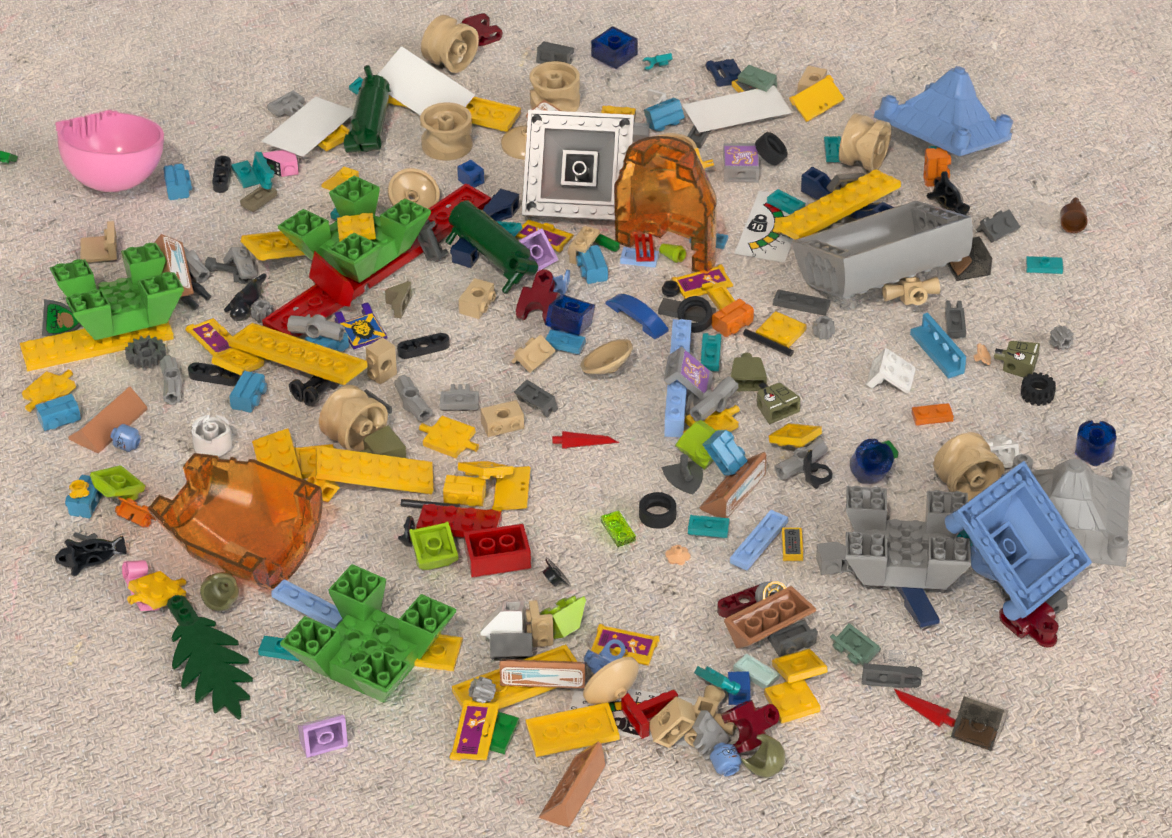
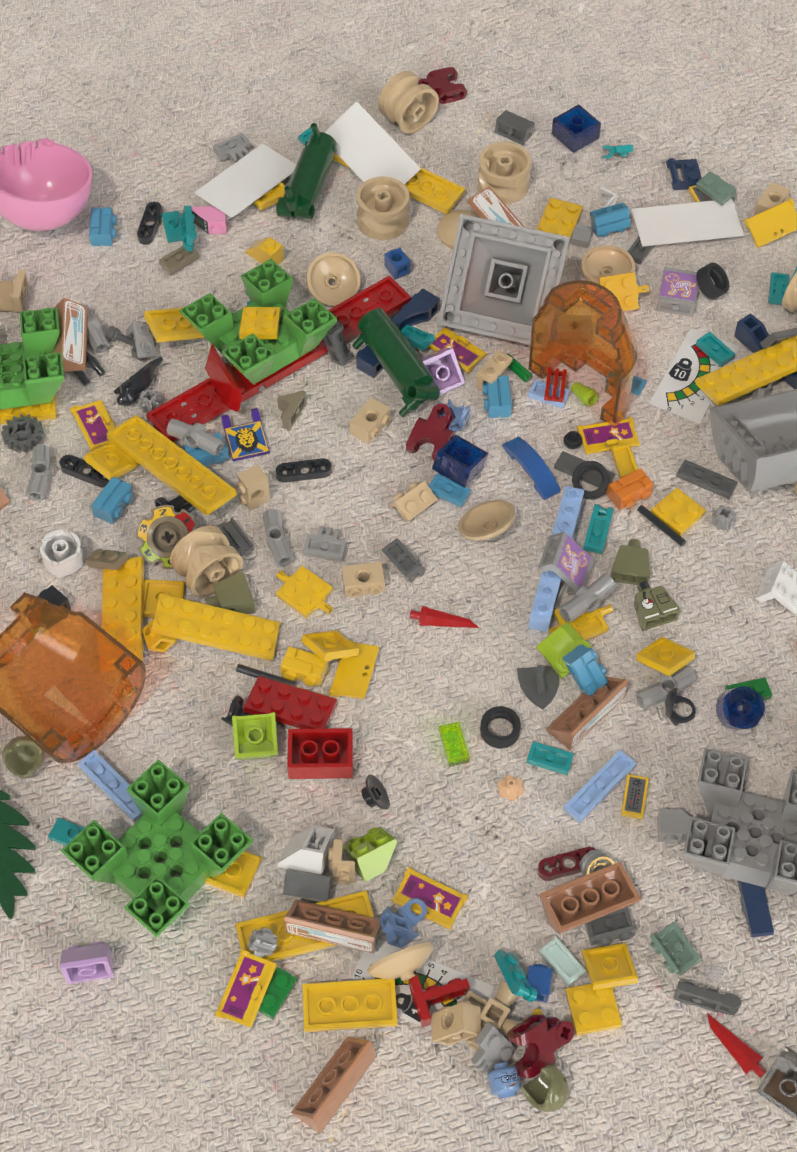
camera: 10 degrees right, 15 degrees up
none -> dark tan plate [85,549,129,570]
none -> dark tan piece [136,505,198,569]

